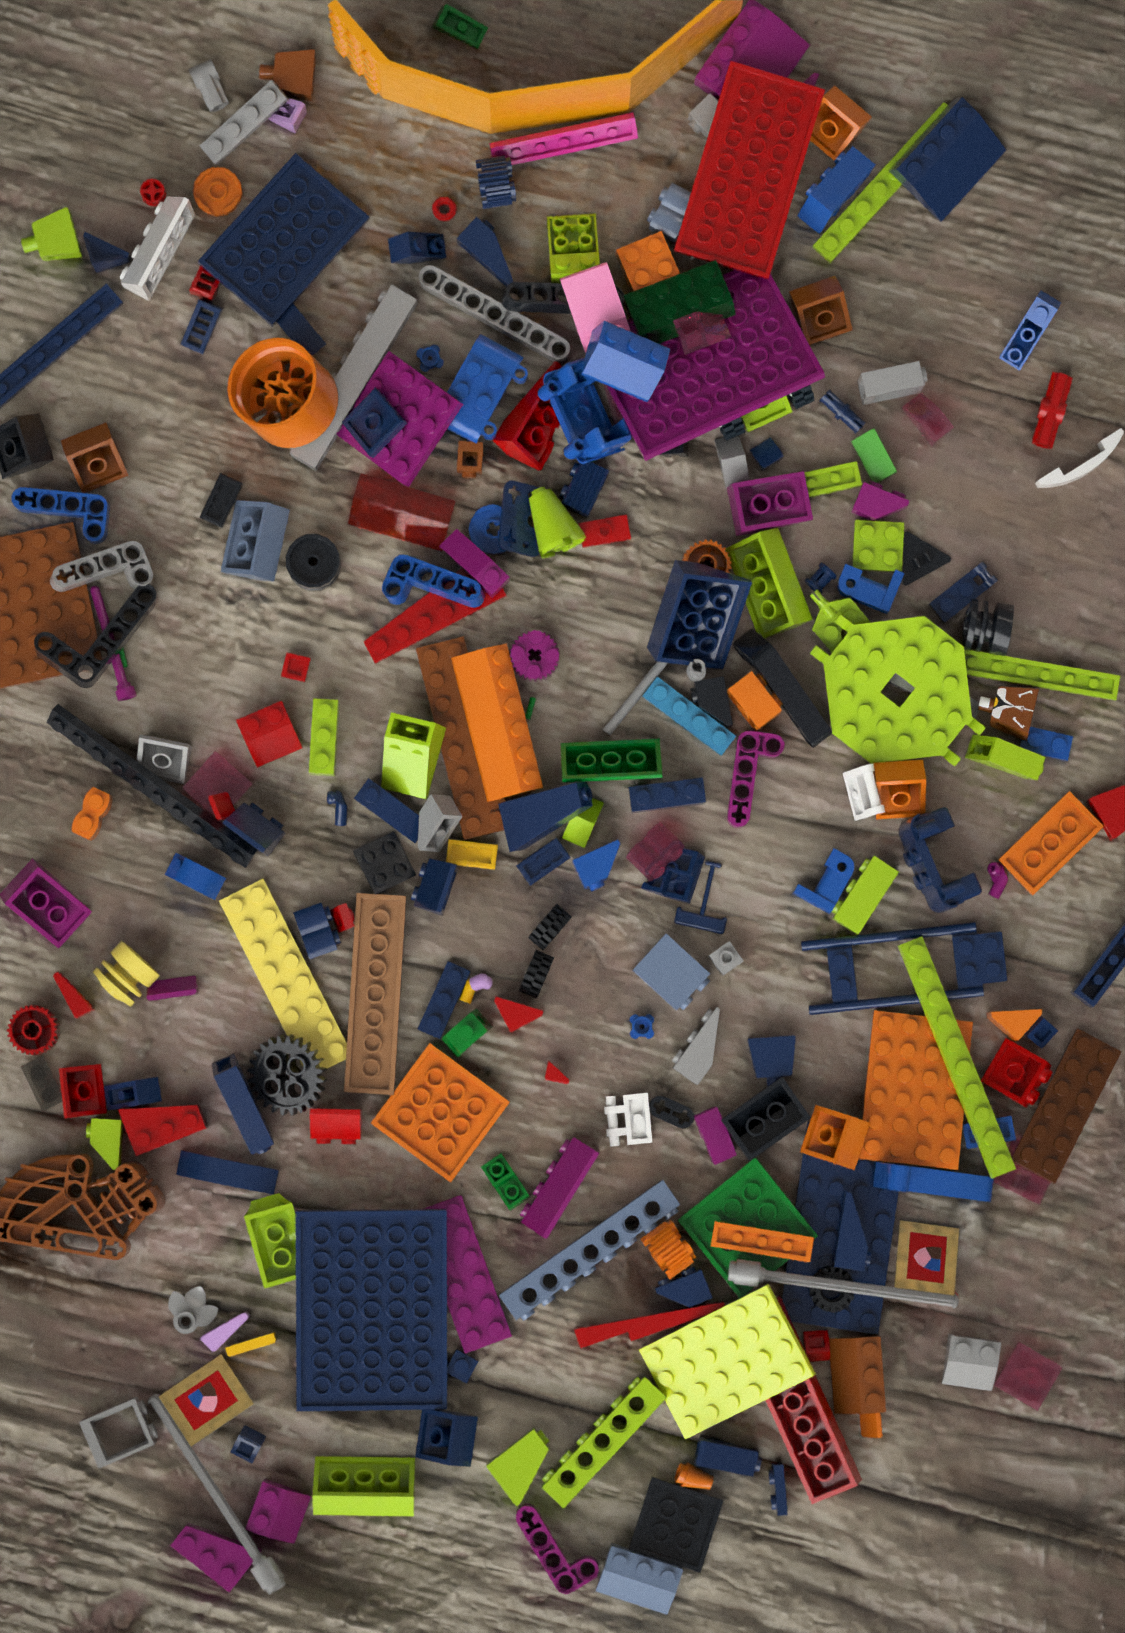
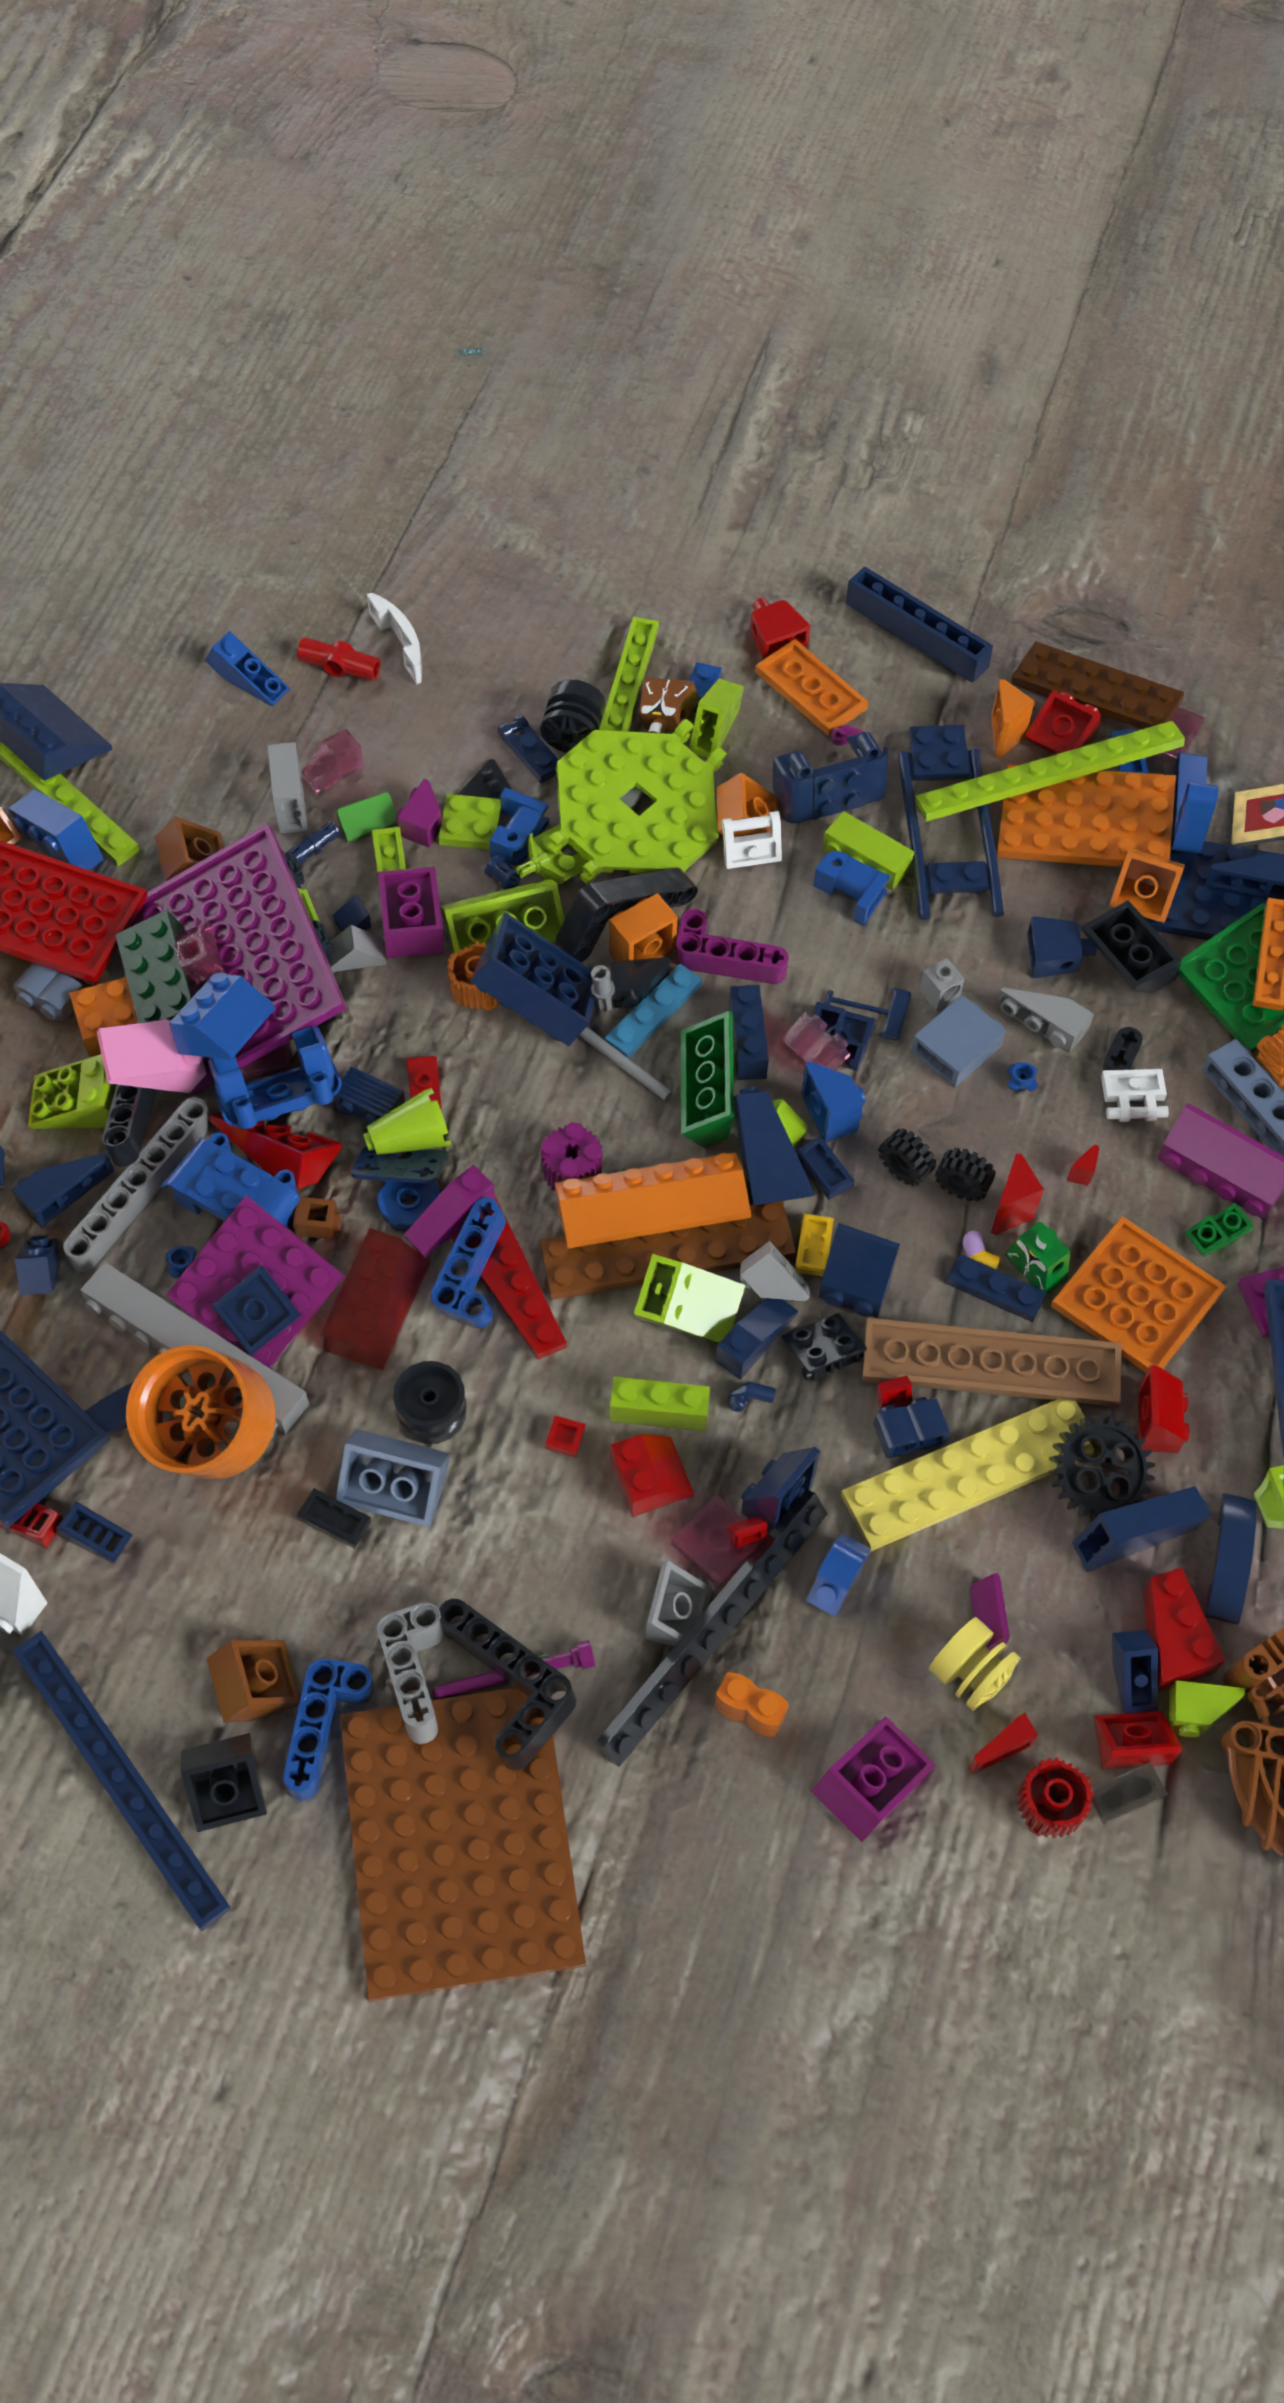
camera: 85 degrees left, 25 degrees down
magenta slope [694,1106,737,1165] -> none

